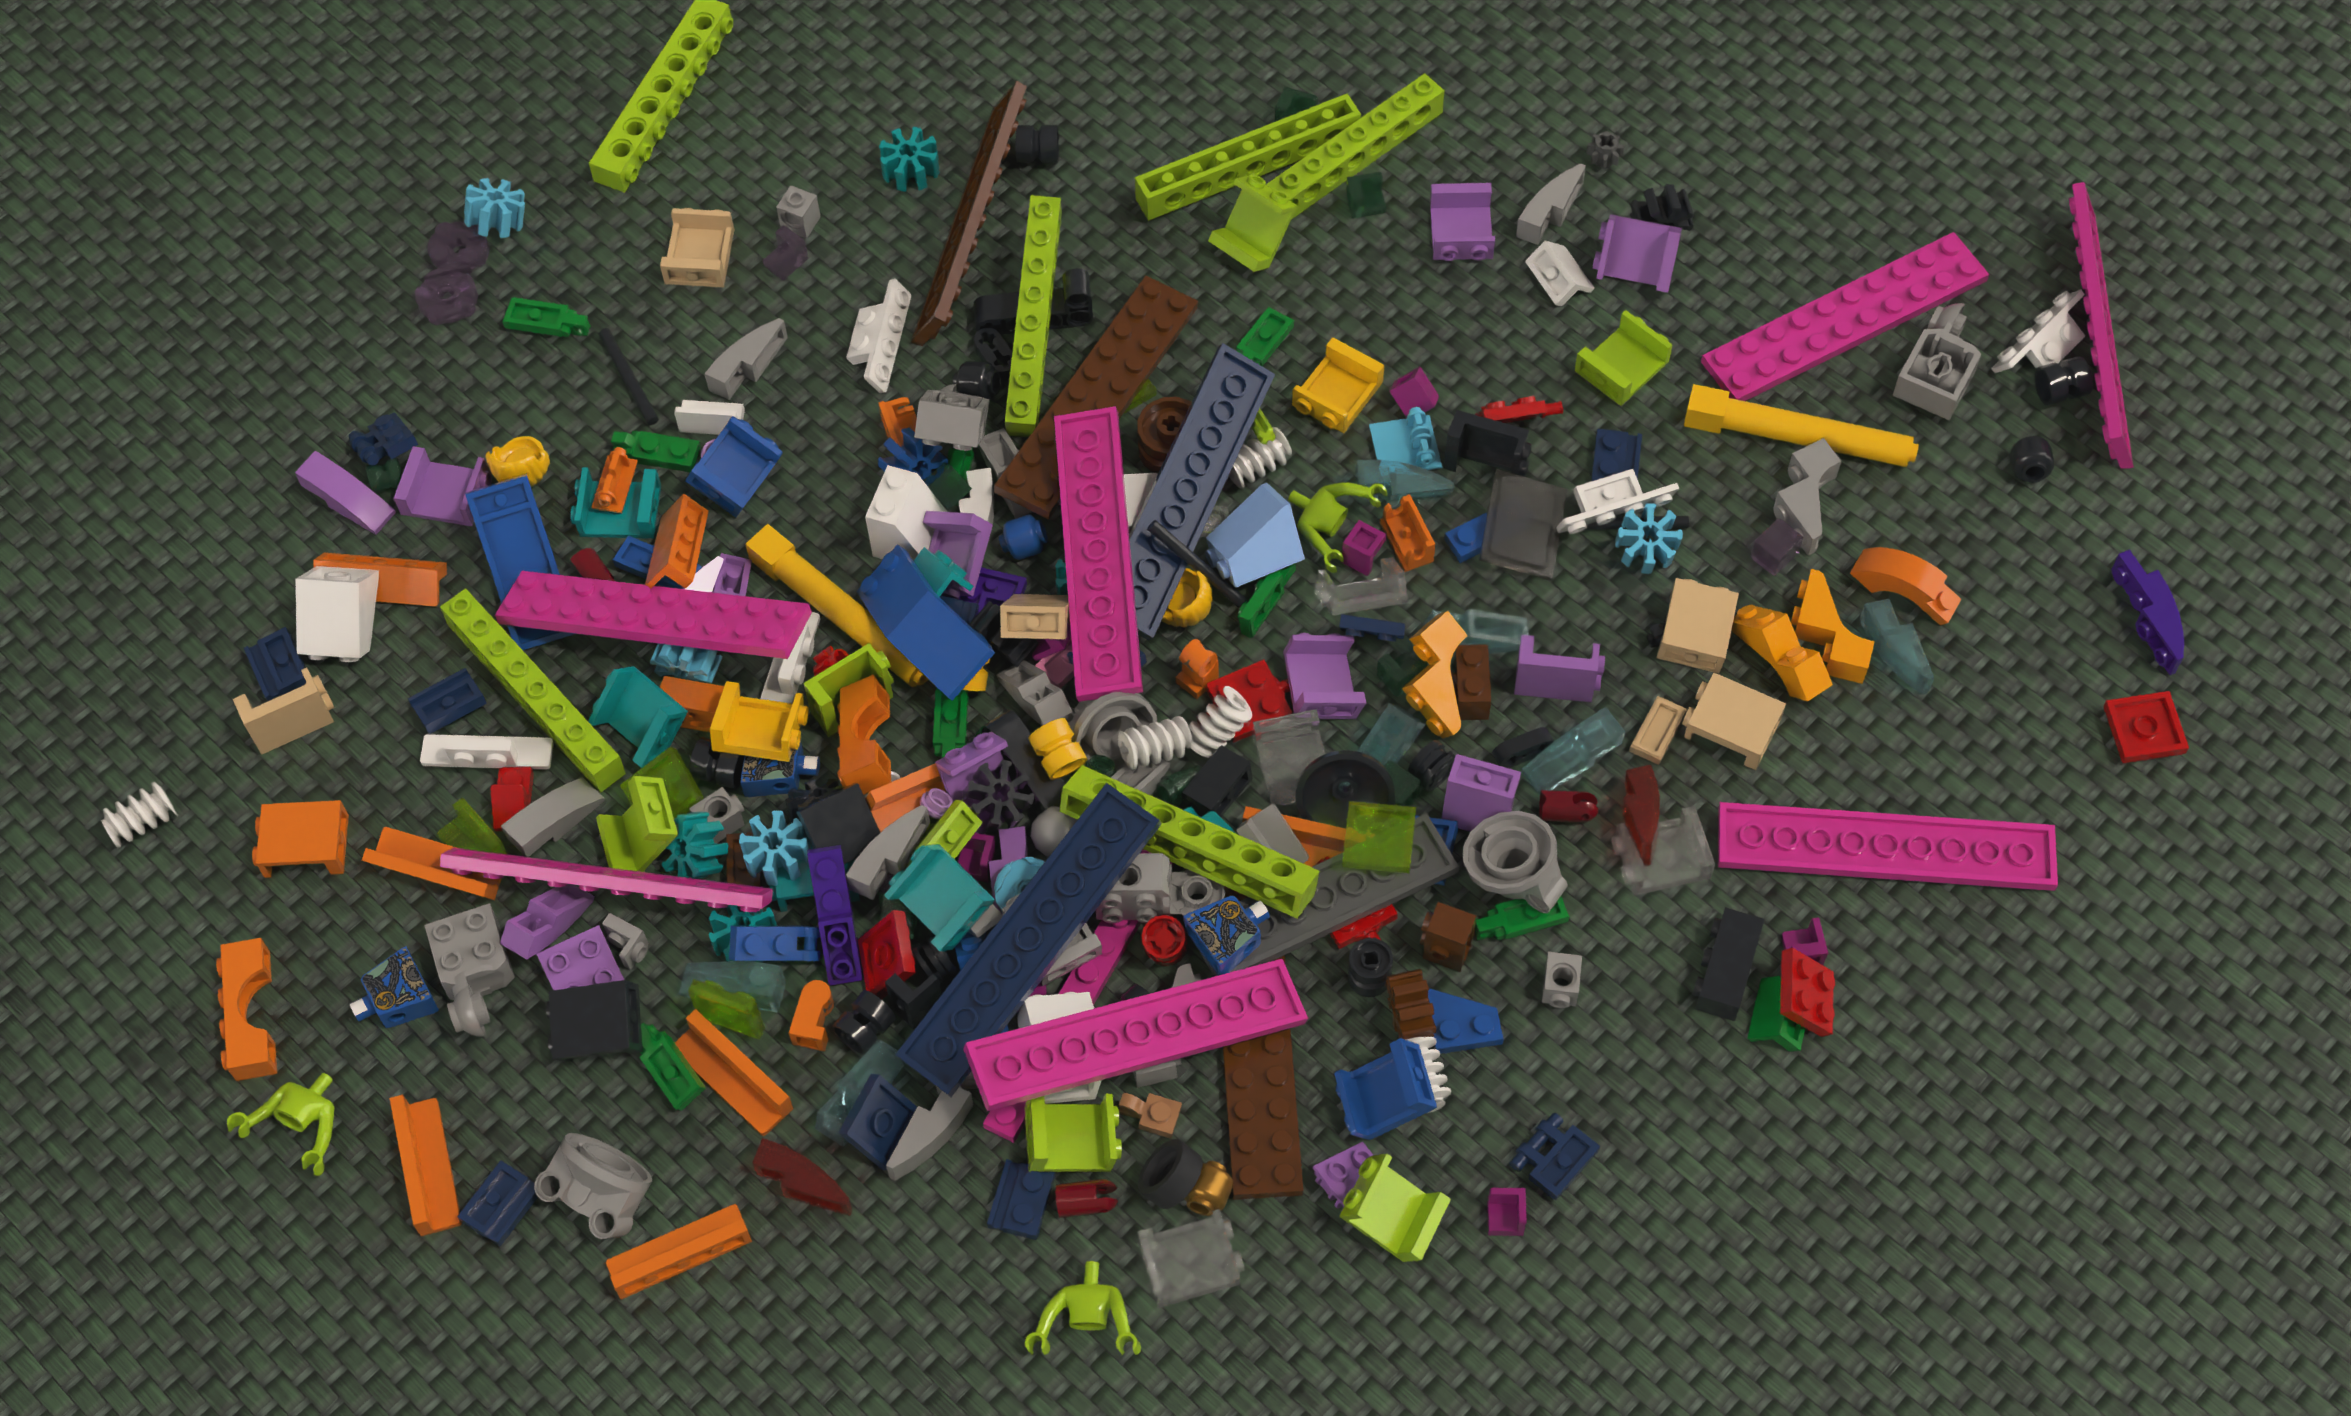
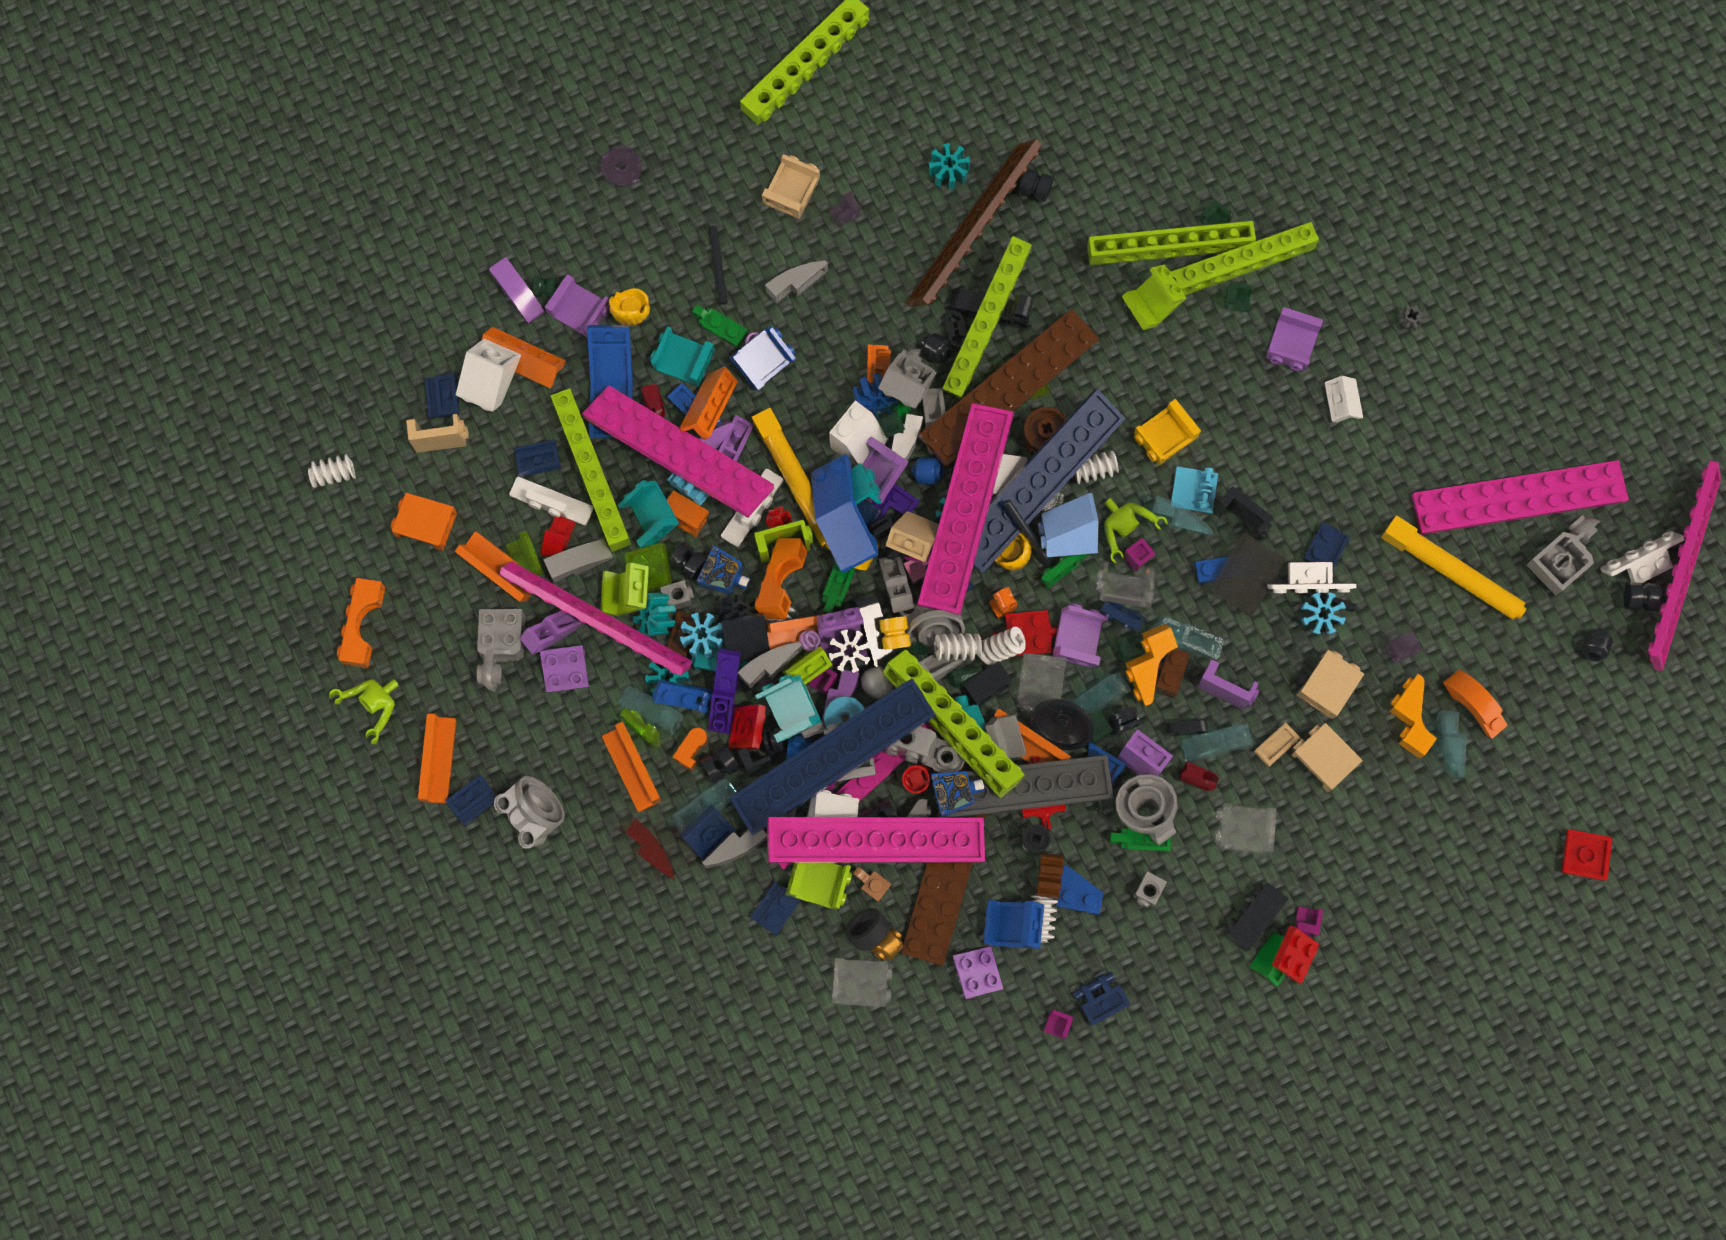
camera: 20 degrees right, 15 degrees up
dark blue plate [349,412,418,465] -> none
torso [350,946,439,1028] -> none
clear purple plate [428,222,490,277] -> none
medium azure gear [464,178,525,238] -> none
green hinge [502,297,591,337] -> none
black panel [546,980,643,1062] -> none
orange hinge [592,447,638,513] -> none
light grey bracket [602,913,649,970] -> none
orange panel [606,1204,752,1300] -> none
green hinge [639,1023,706,1111] -> none
white panel [674,400,745,435] -> none
yellow panel [710,681,809,762] -> none
light grey brick [776,185,821,239] -> none
white bracket [846,279,911,394] -> none
lime piece [1025,1261,1141,1355] -> none
dark red piece [1055,1179,1118,1218] -> none
green hinge [1236,307,1295,367] -> none
lime axle [1251,409,1276,444] -> none
lime panel [1339,1154,1451,1262] -> none
clear neon green plate [1342,801,1416,873] -> none
orange hinge [1380,494,1435,572] -> none
magenta panel [1389,366,1439,418] -> none
reddish brown brick [1420,902,1477,972] -> none
red plate [1475,396,1563,423] -> none
light grey slope [1516,164,1586,245] -> none
lime panel [1575,310,1672,406] -> none
medium lavender panel [1592,214,1682,293] -> none
clear red slope [1623,764,1660,867] -> none
black gear [1630,184,1694,231] -> none
dark pink plate [1718,802,2058,891] -> none
light orange arch [1732,605,1833,701] -> none
light grey arch [1773,438,1841,556] -> none
dark purple slope [2111,549,2184,675] -> none

